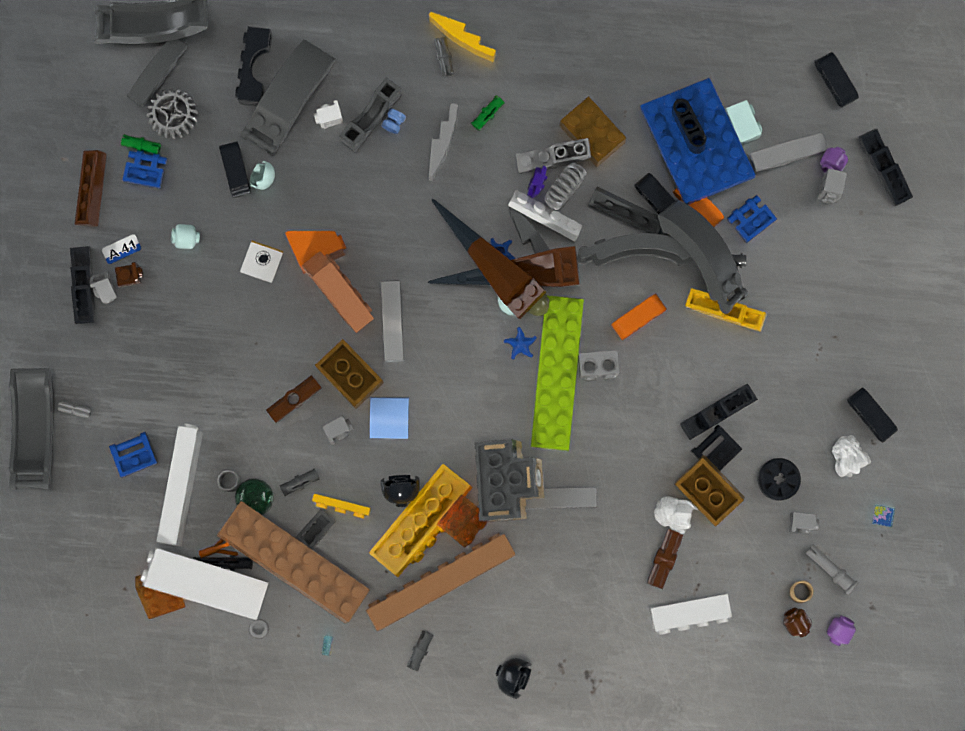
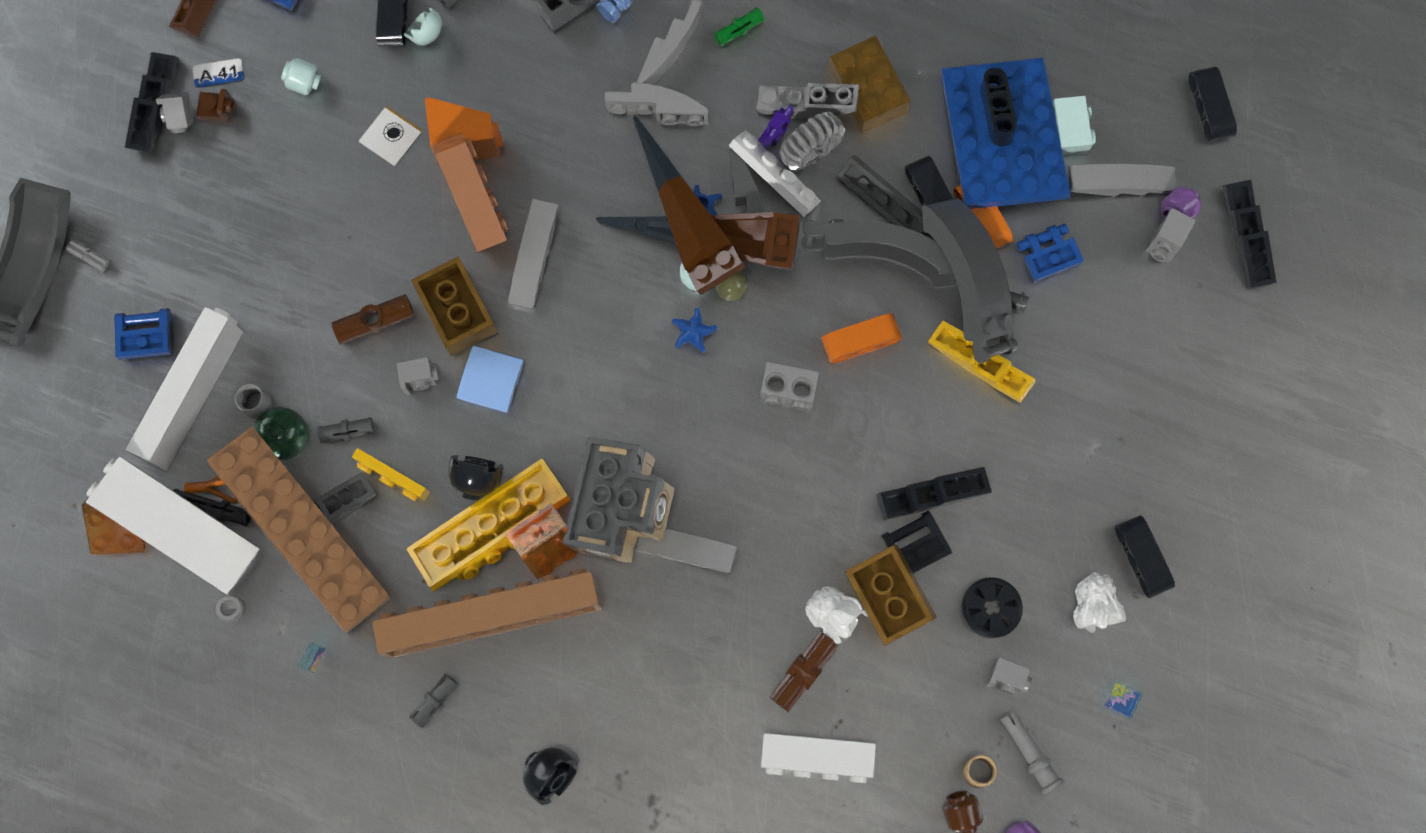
camera: 20 degrees right, 5 degrees down
lime plate [531,295,584,451] -> none
none -> light grey slope [605,82,708,126]

